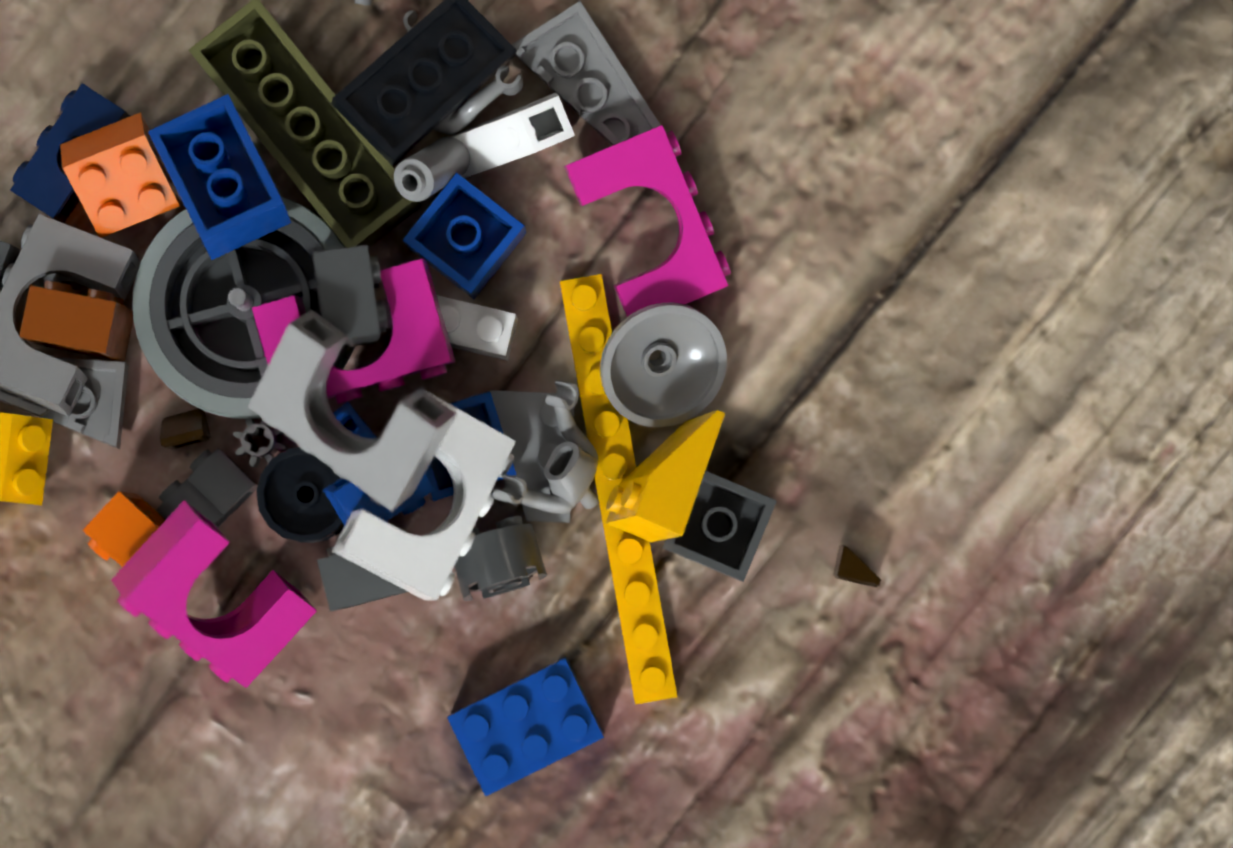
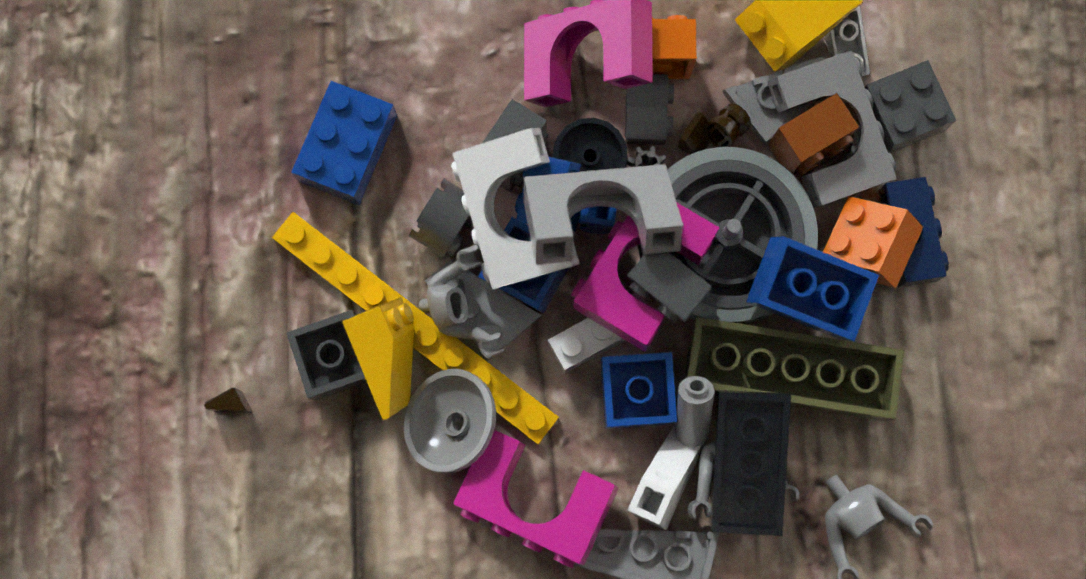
camera: 140 degrees right, 5 degrees down
none -> dark brown wheel [704,103,751,147]

